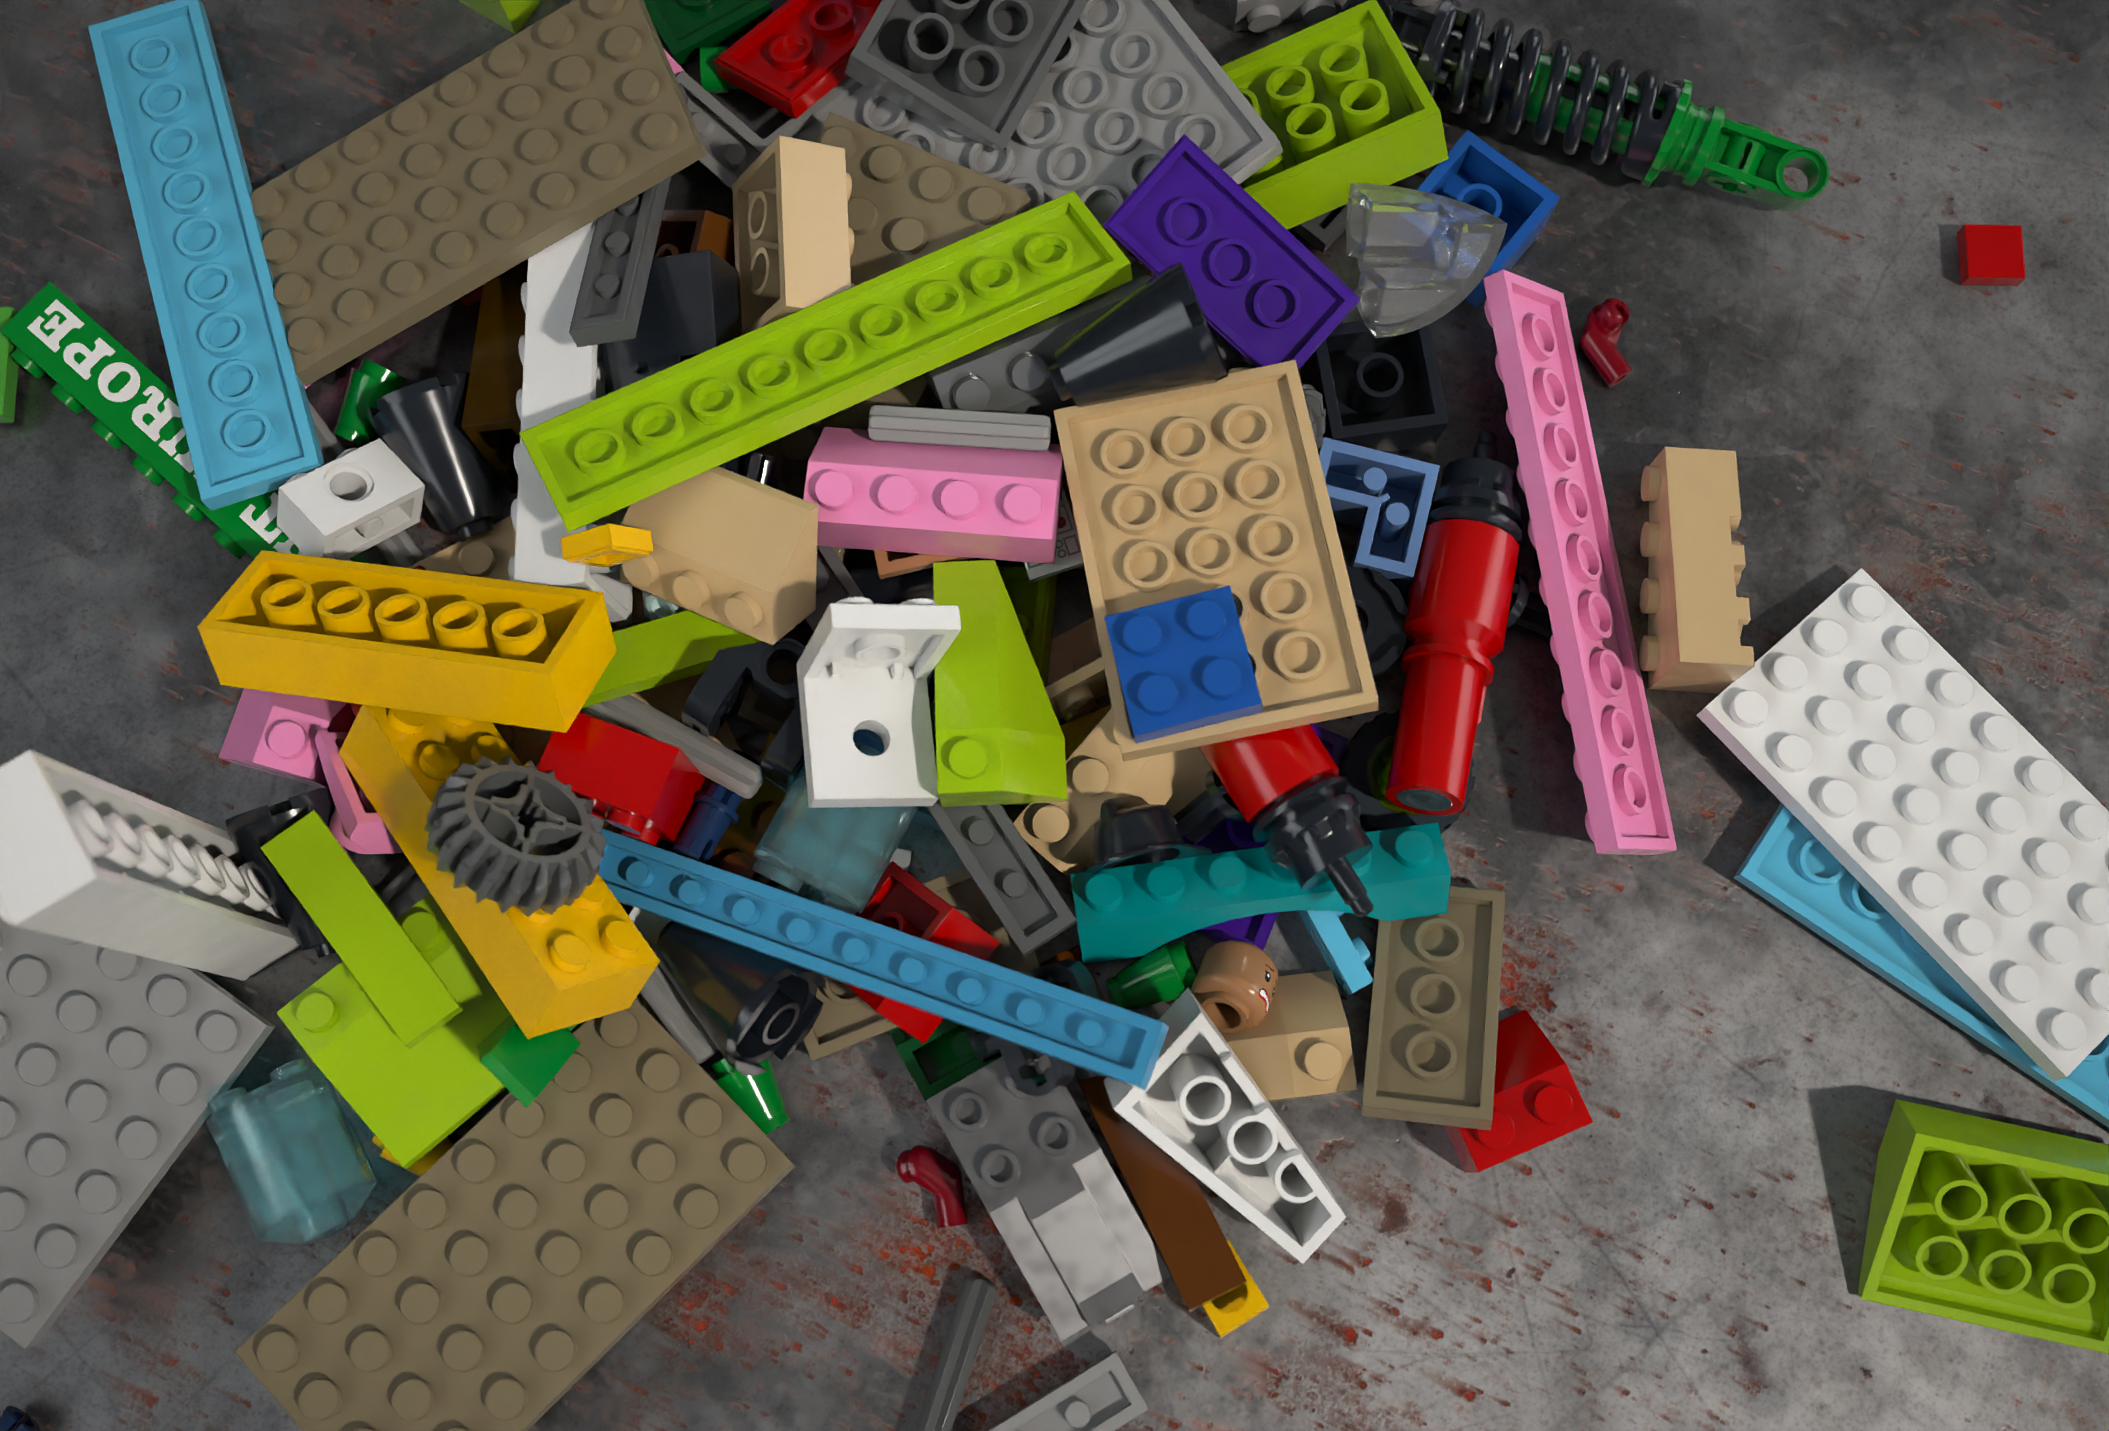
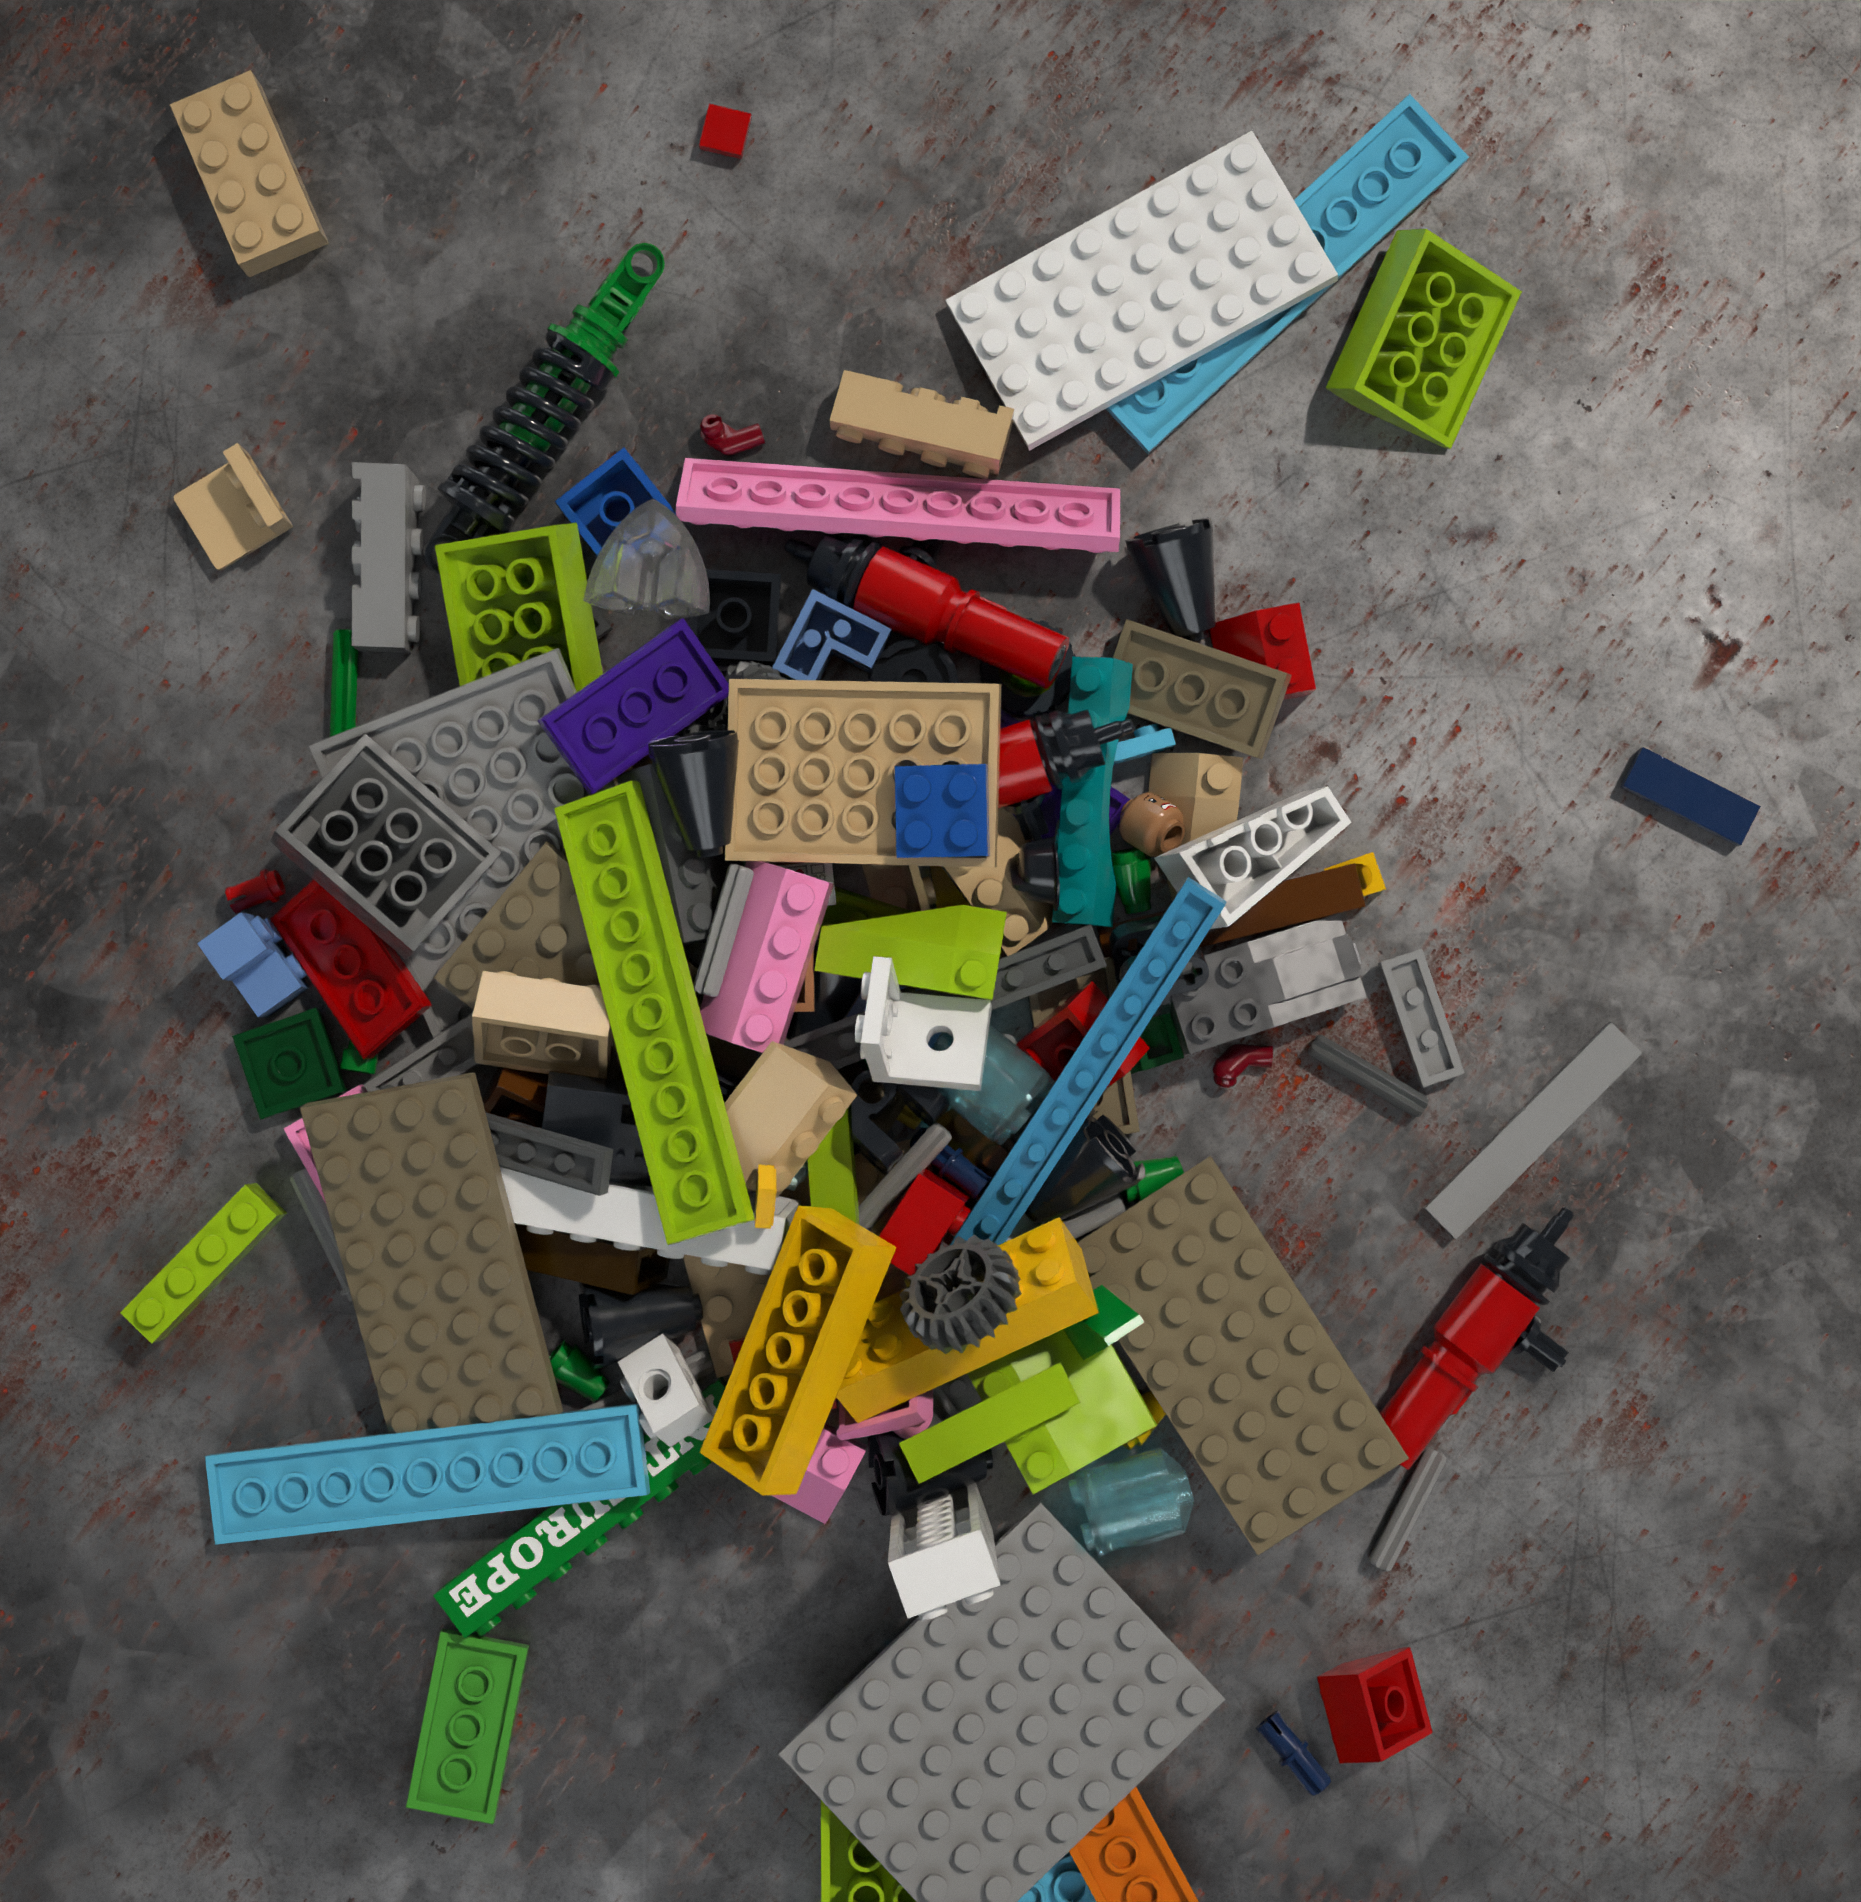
camera: 80 degrees left, 10 degrees up
none -> black cone [1125,517,1216,642]

